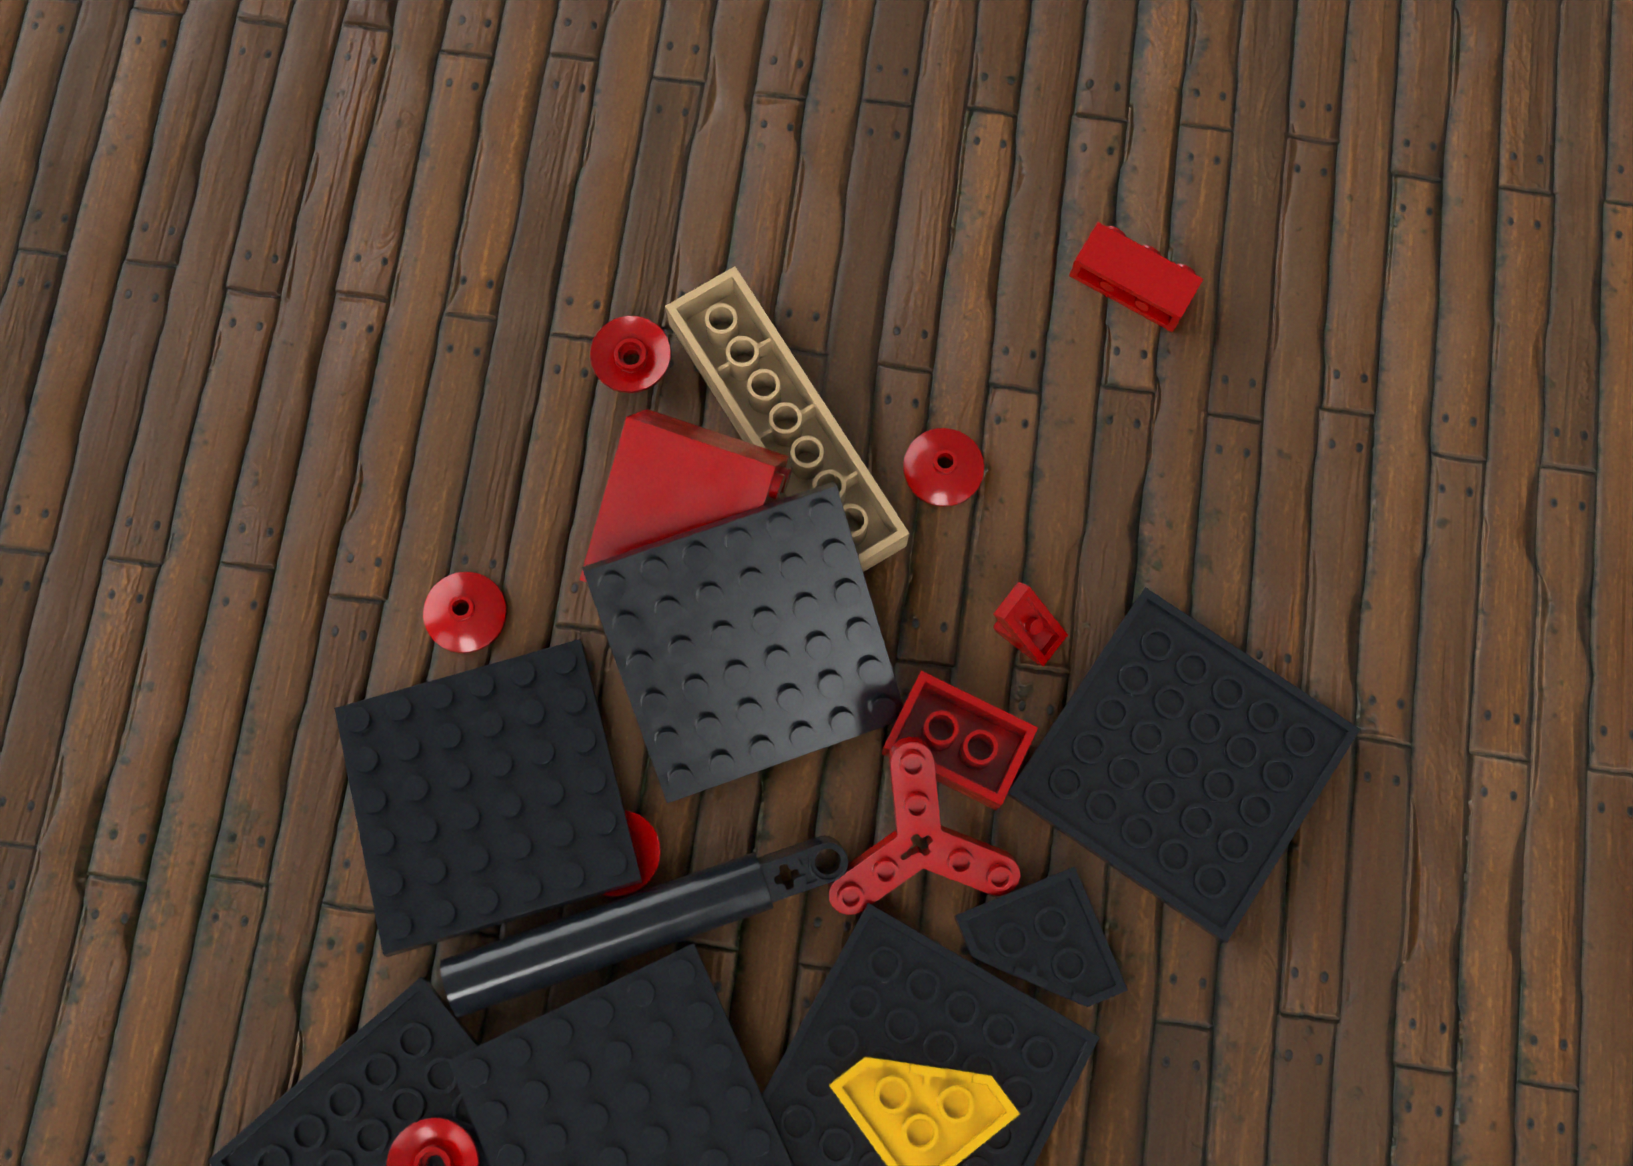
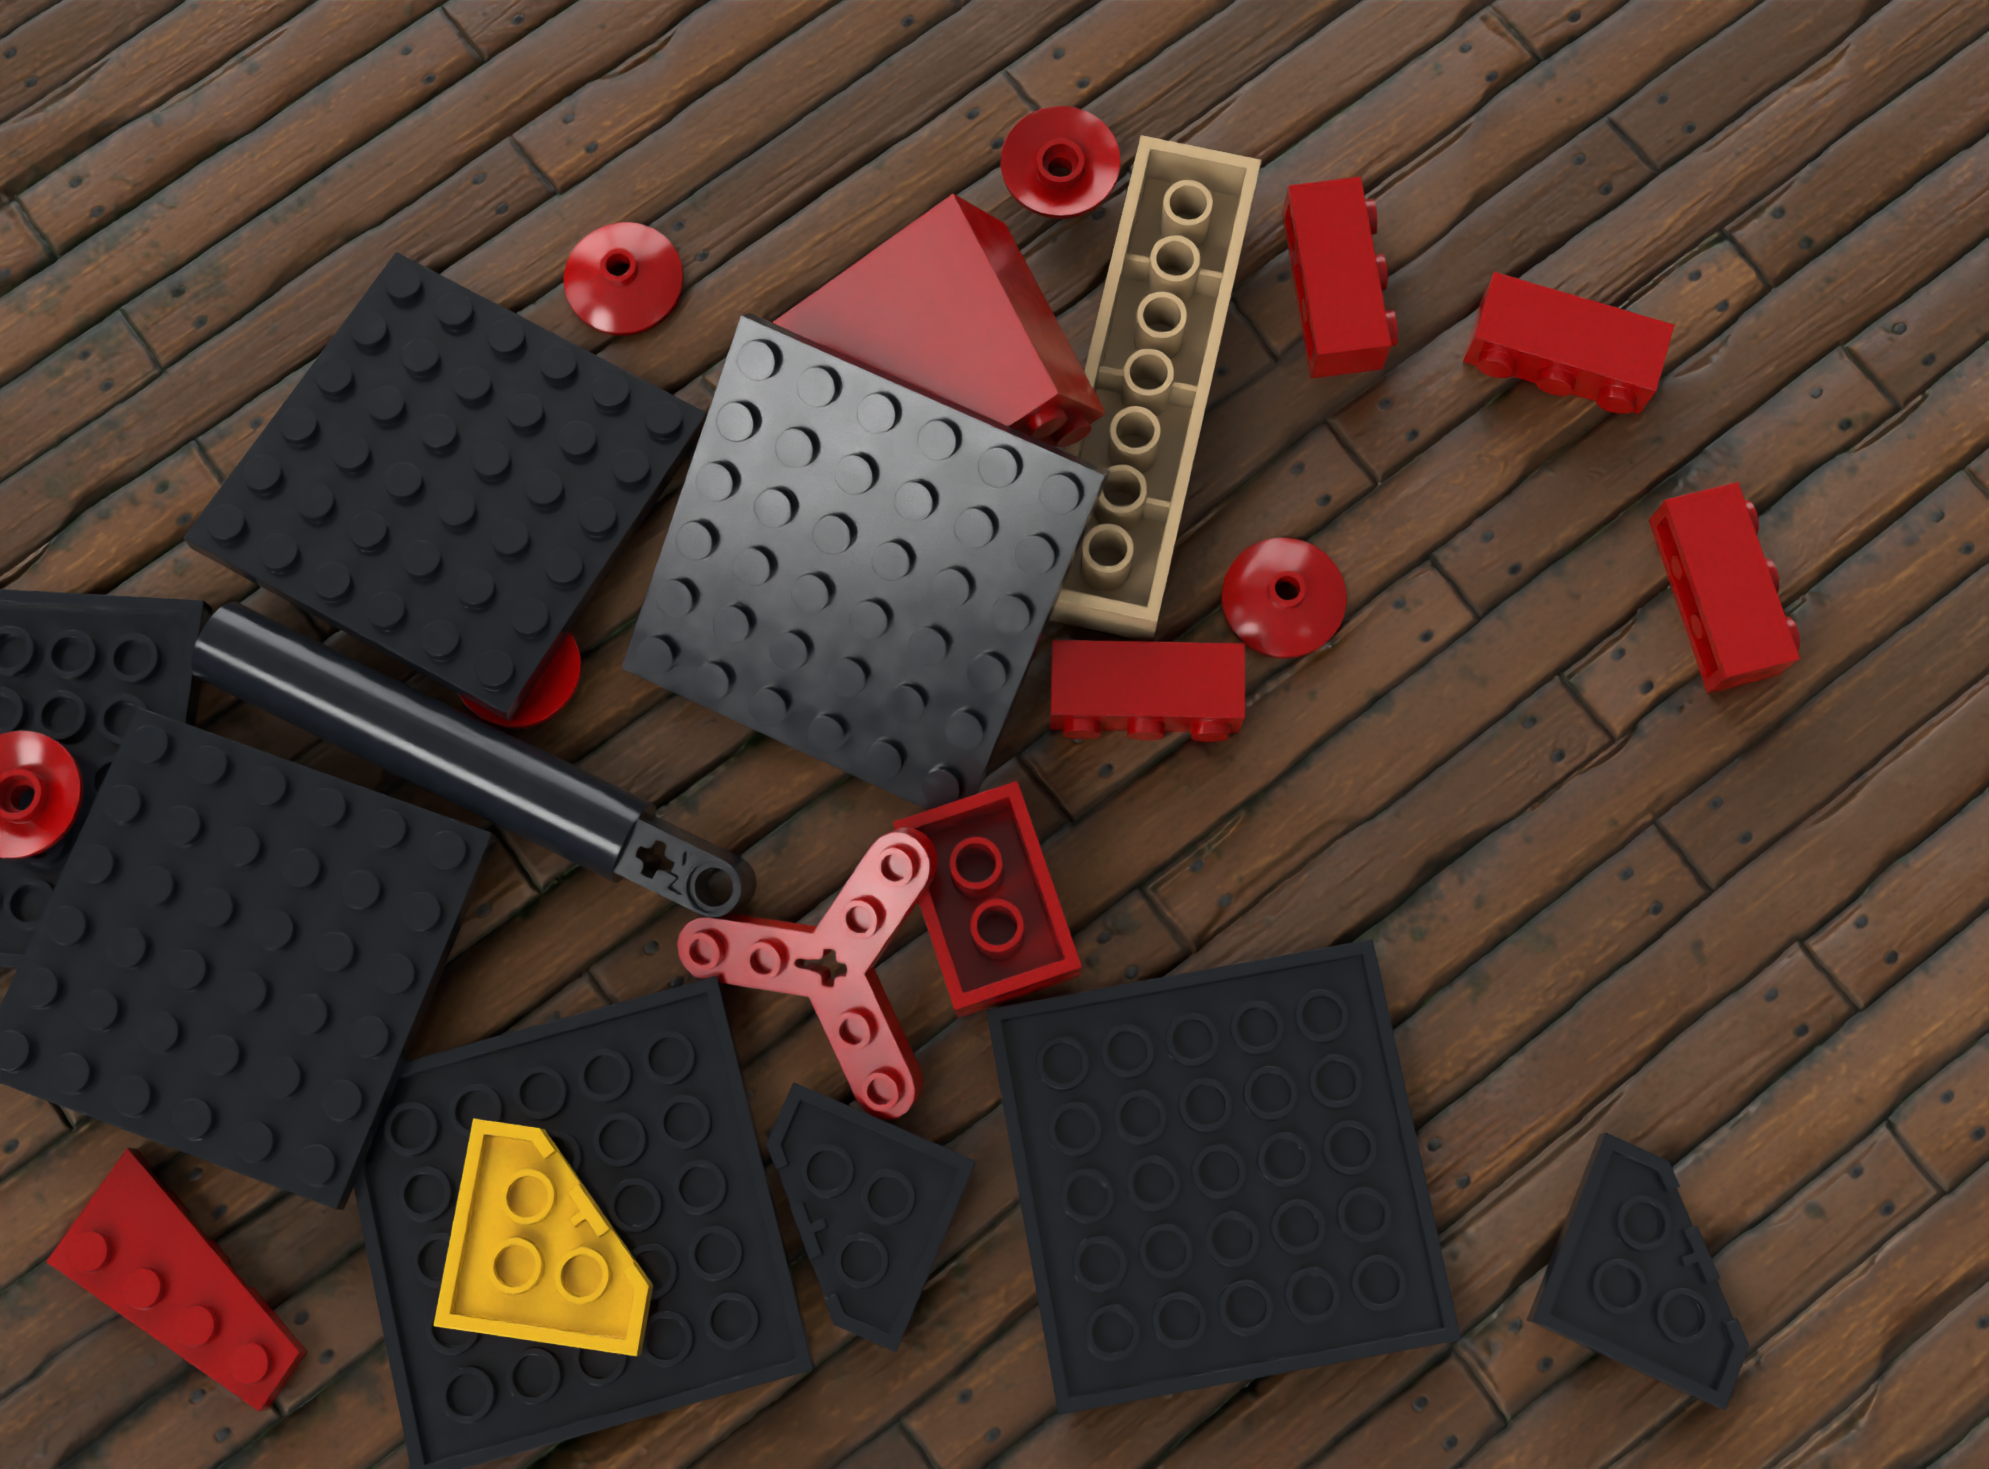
camera: 50 degrees right, 0 degrees up
red slope [993,582,1068,667] -> none
none -> red brick [1050,640,1245,742]
none -> red brick [1282,176,1398,379]
none -> red brick [1462,272,1675,414]
none -> black plate [1526,1133,1749,1410]

